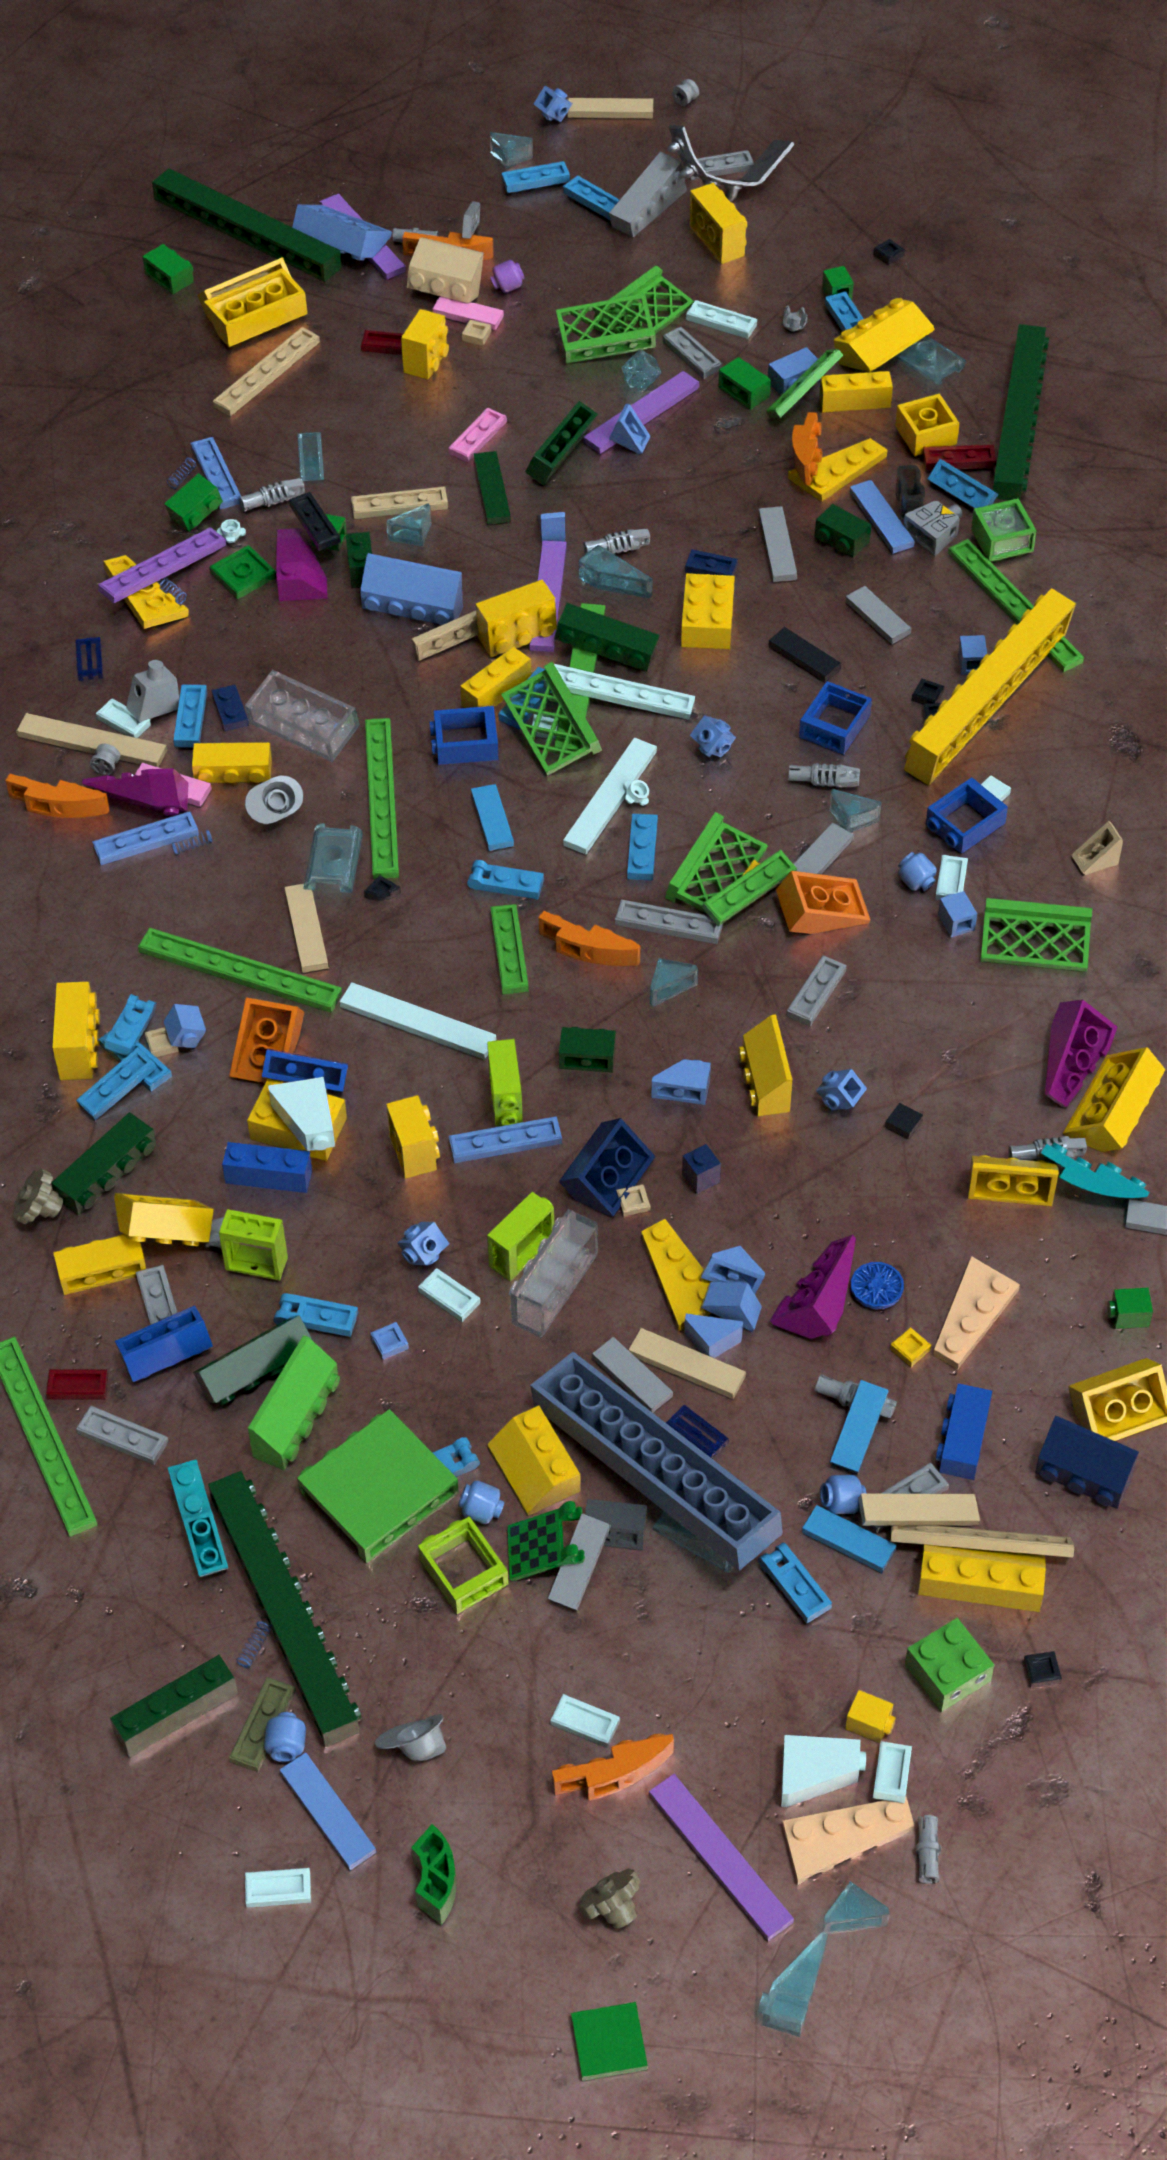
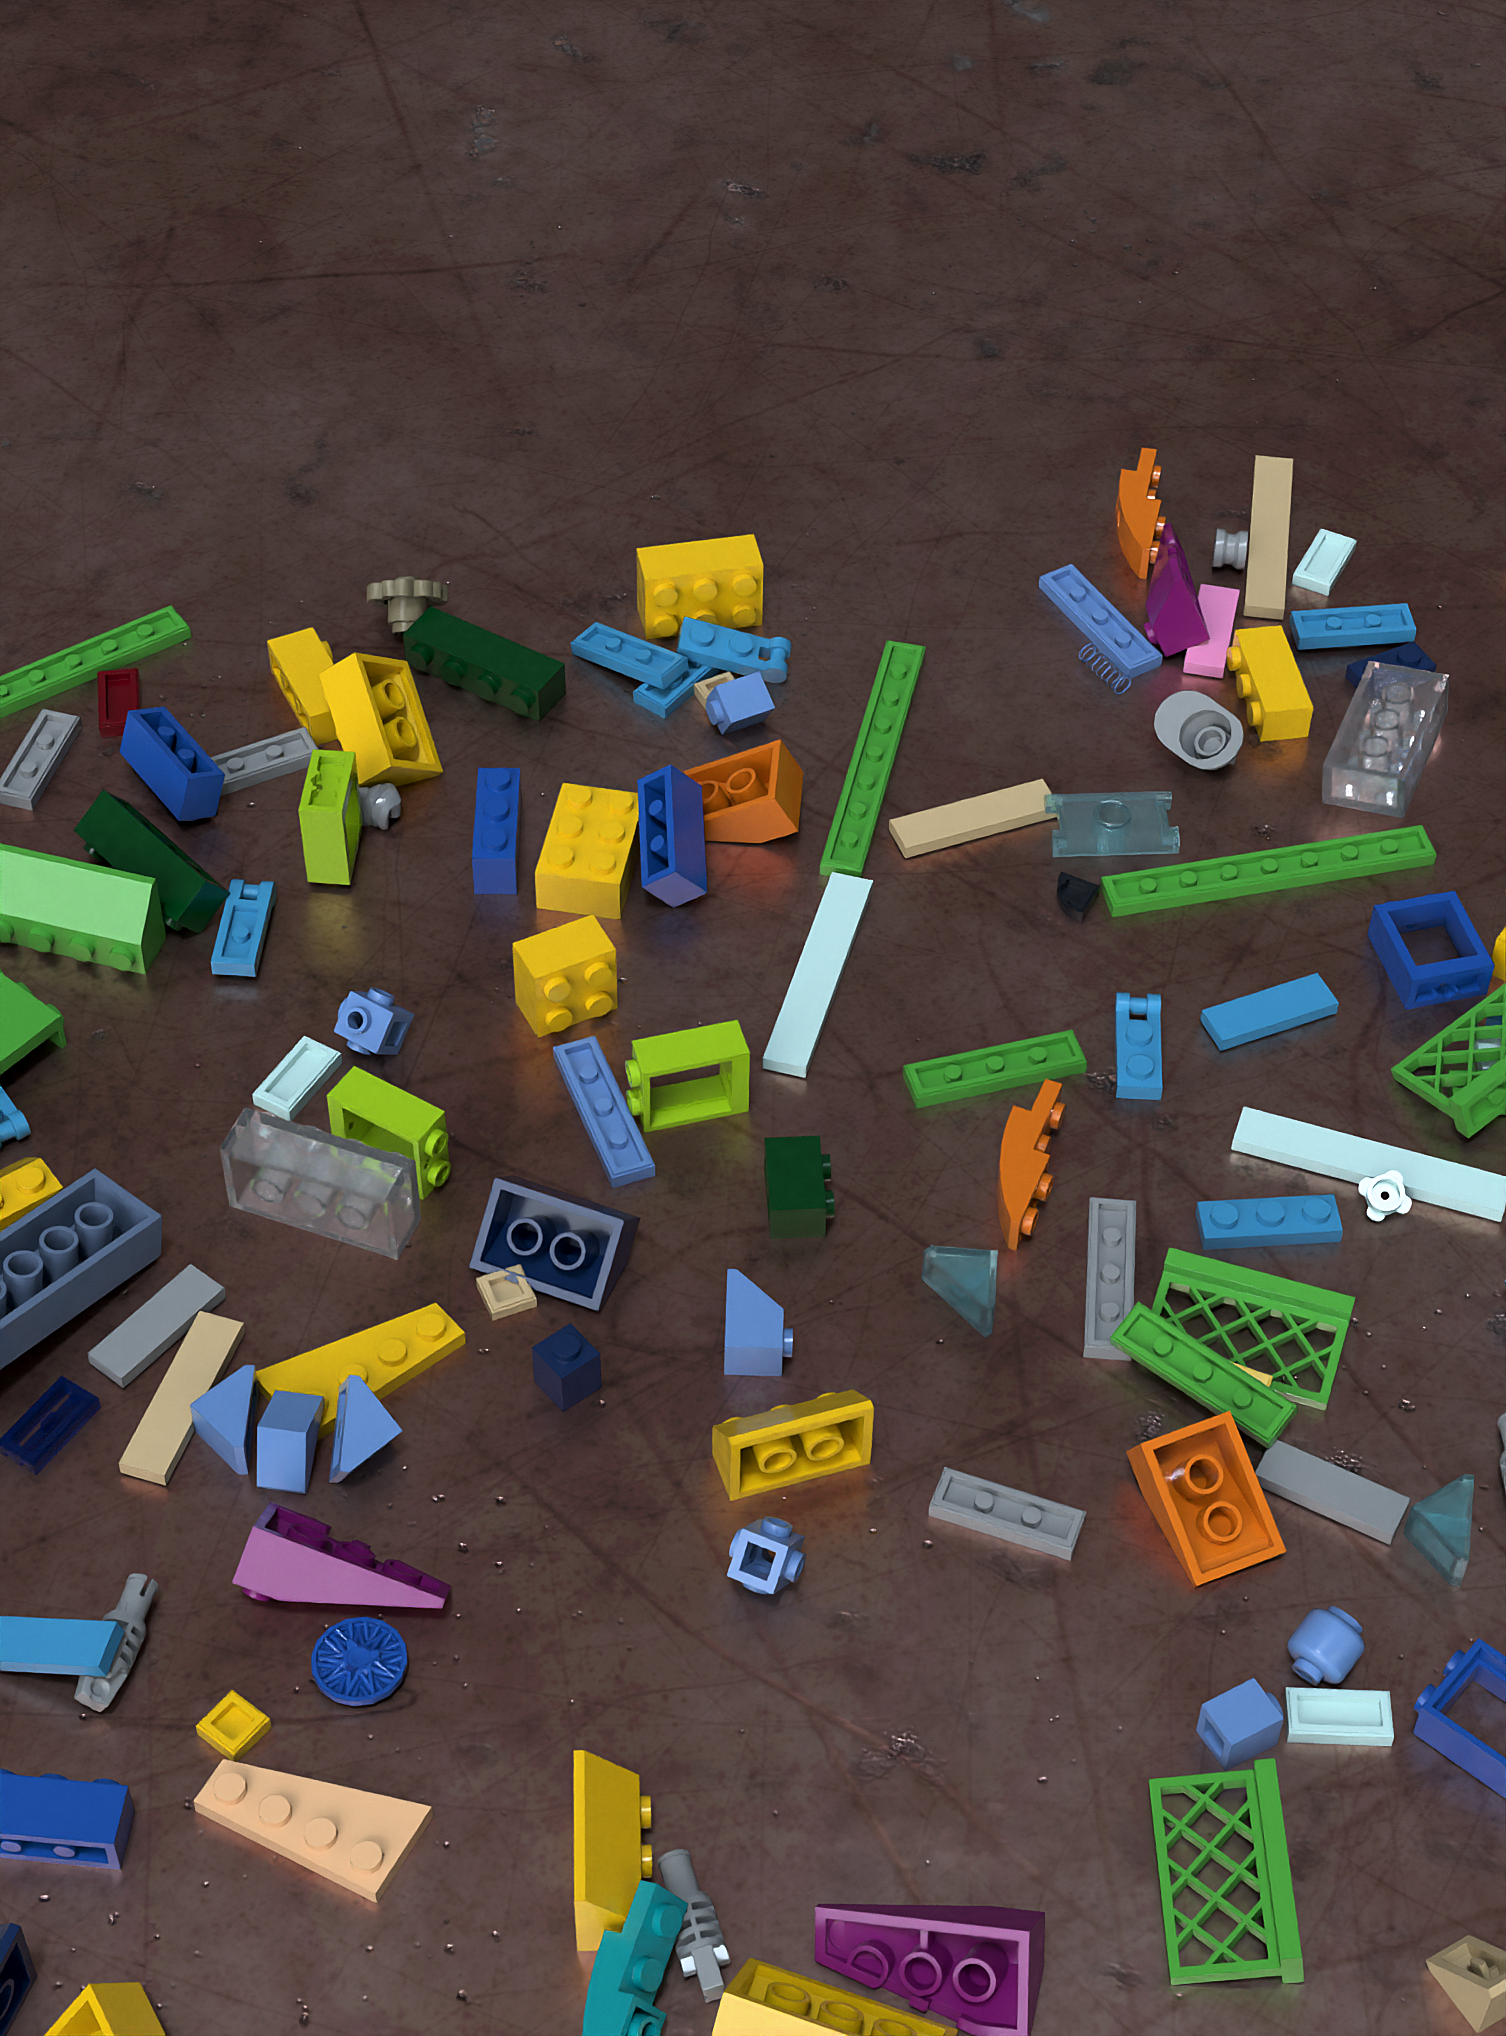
camera: 80 degrees right, 5 degrees down
clear blue tile [75,637,103,681] -> none
light grey torso [126,660,179,722] -> none
light aqua slope [268,1077,335,1151] -> none
medium blue tile [370,1322,409,1360] -> none
black tile [885,1103,923,1139] -> none

